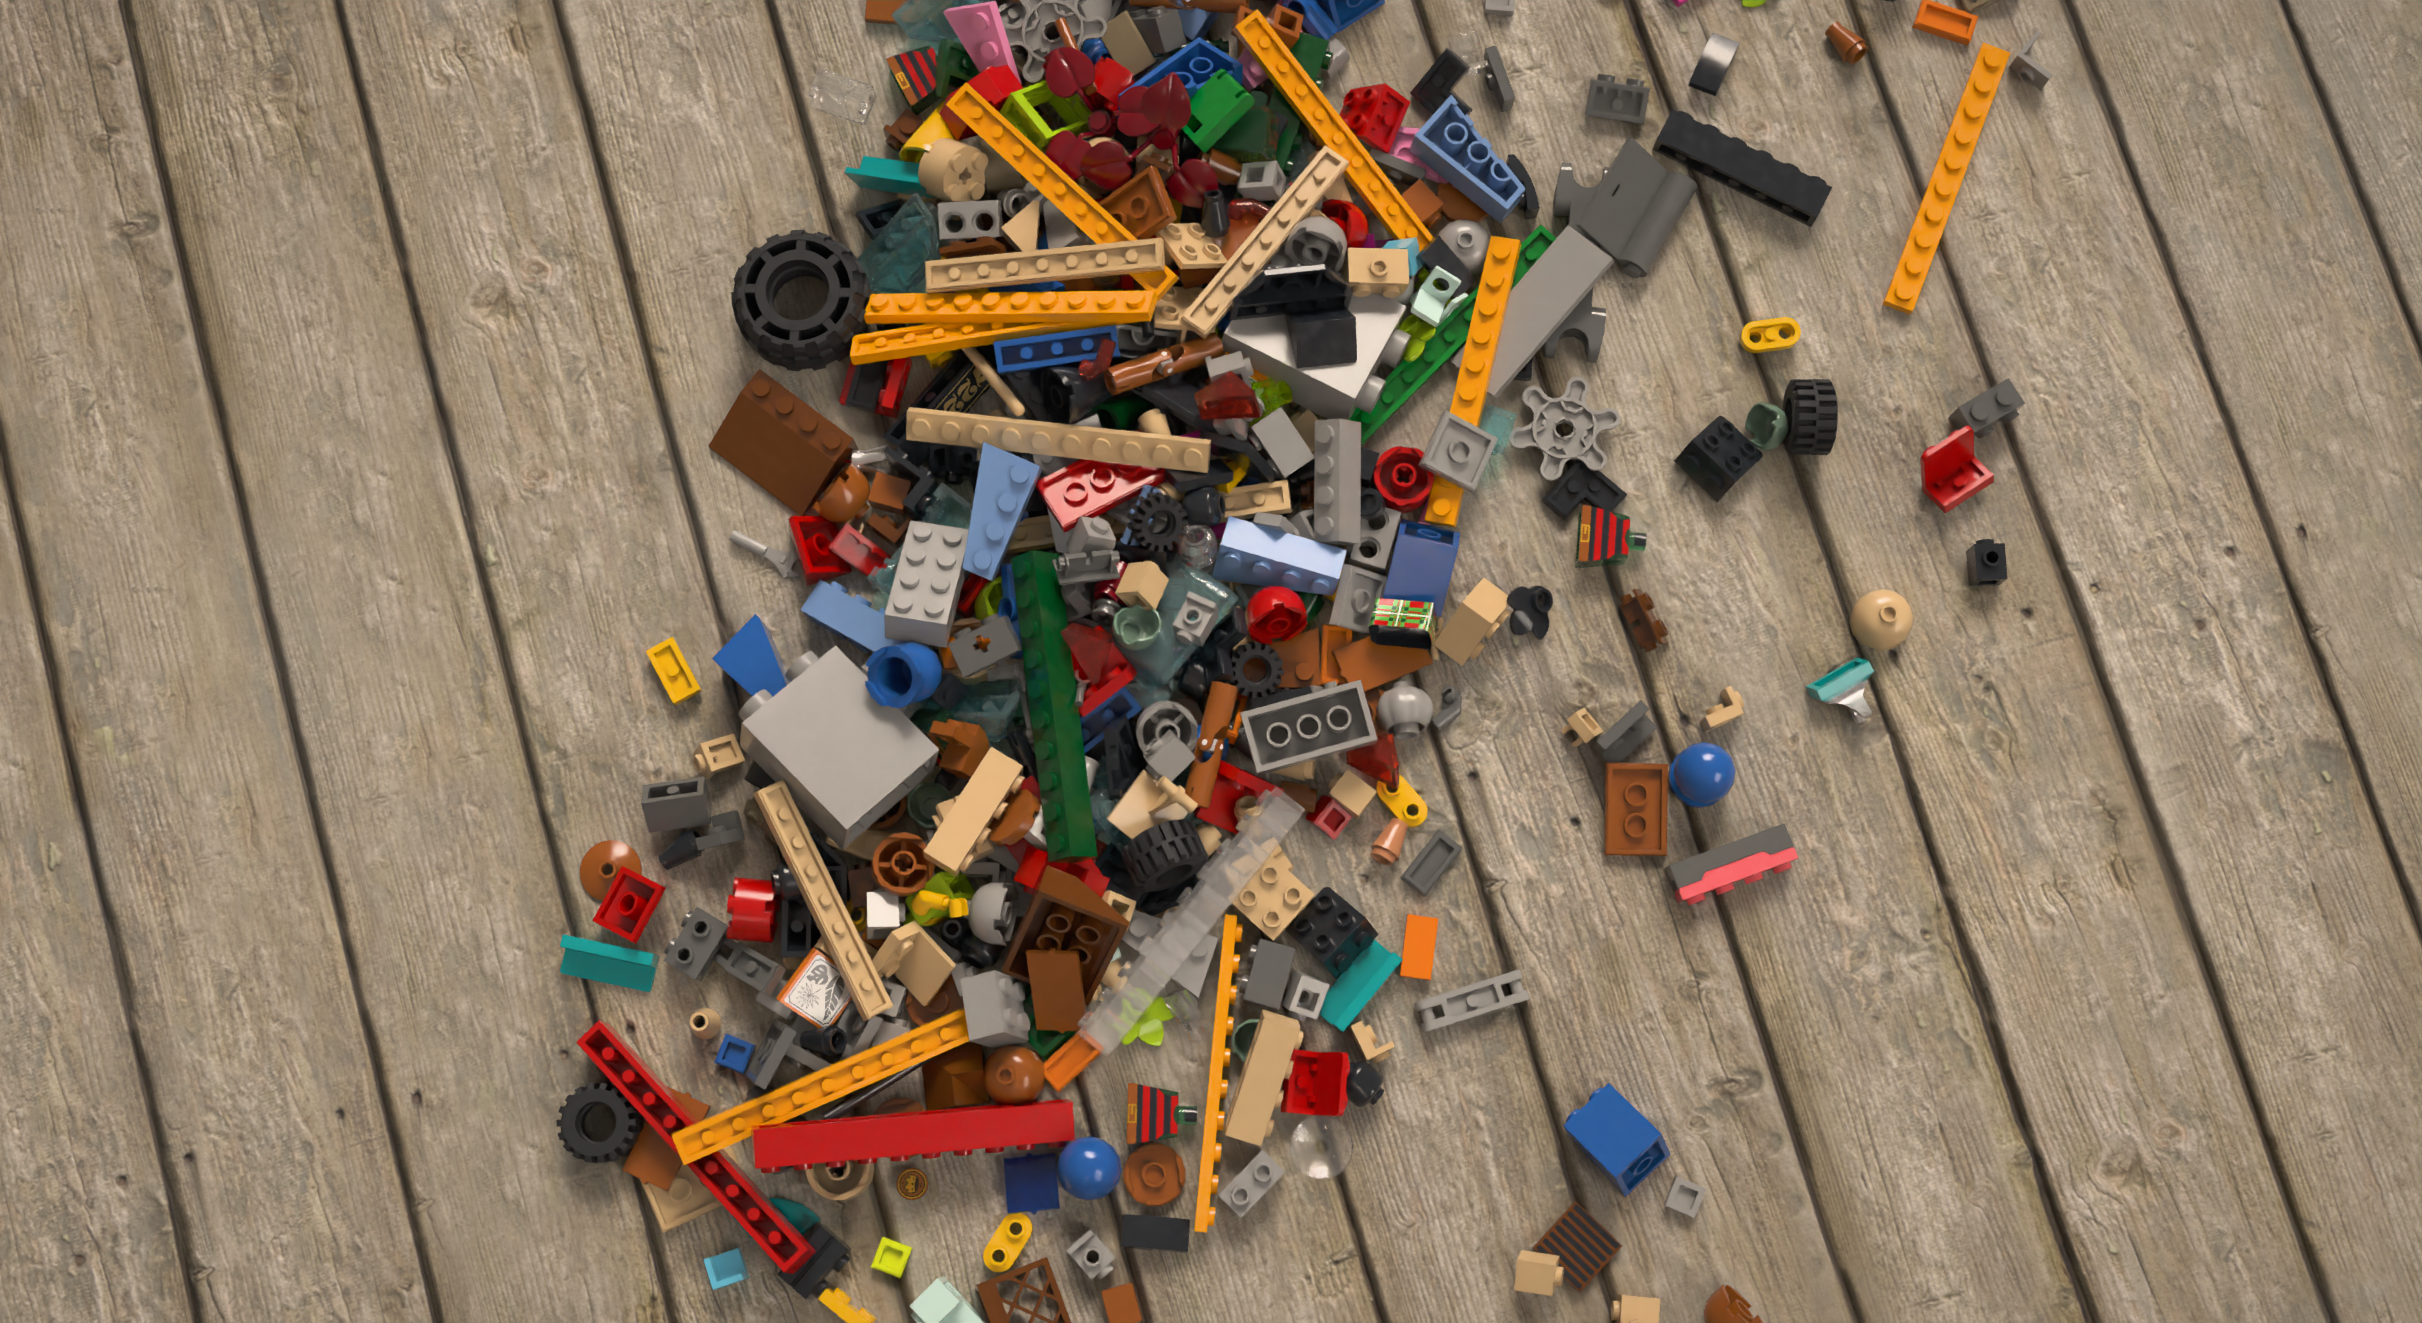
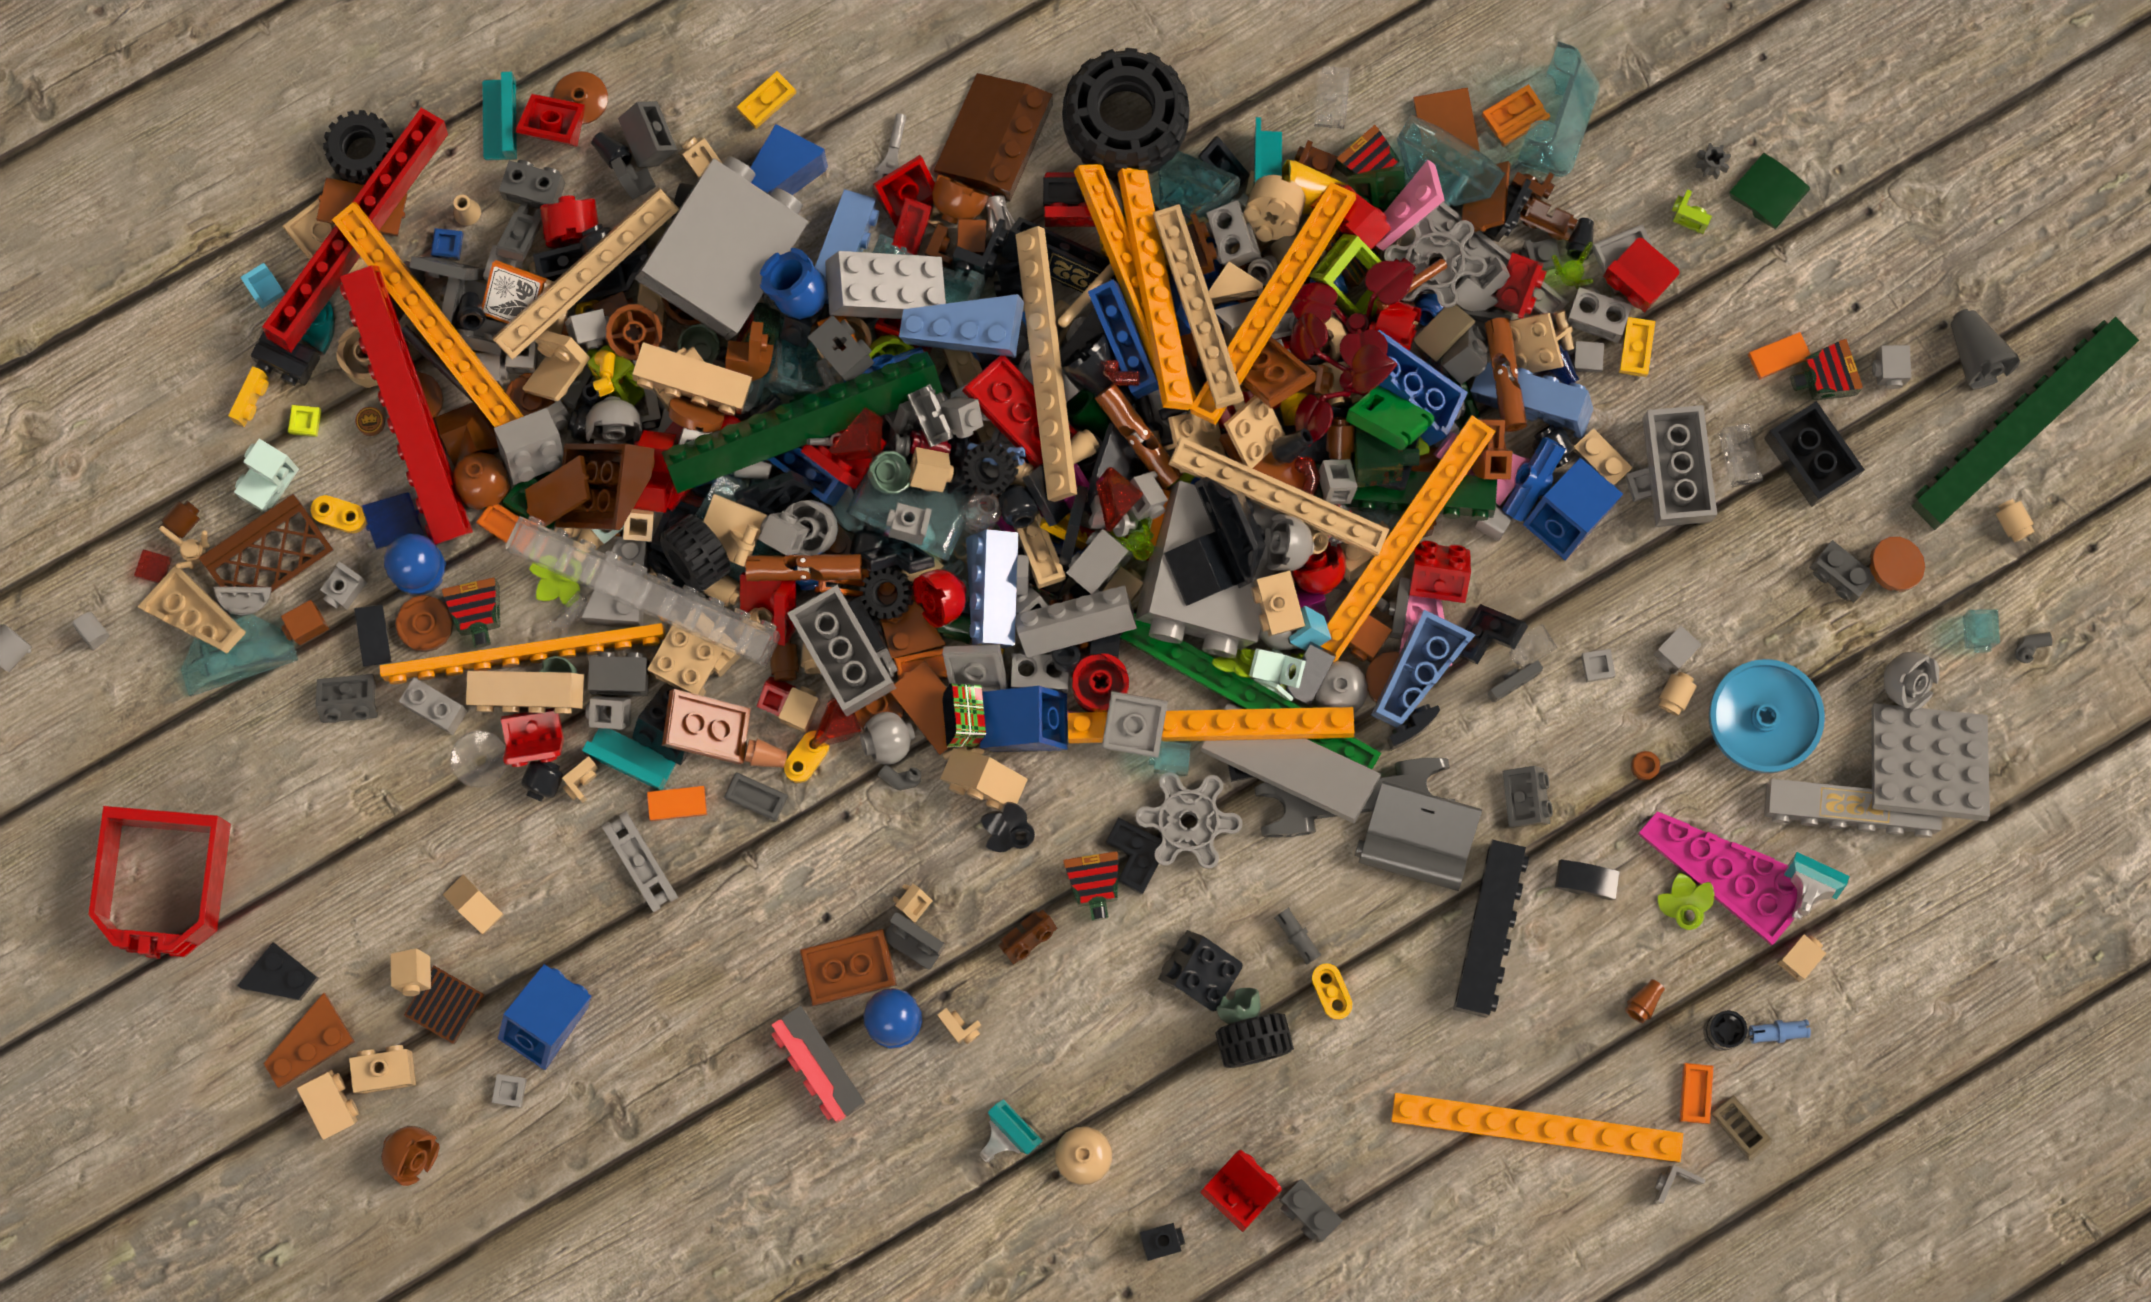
camera: 75 degrees right, 0 degrees up
none -> dark grey bracket [315,674,378,723]
none -> tan slope [443,874,504,935]
none -> tile [662,689,751,765]
none -> dark grey pin [1274,907,1322,965]

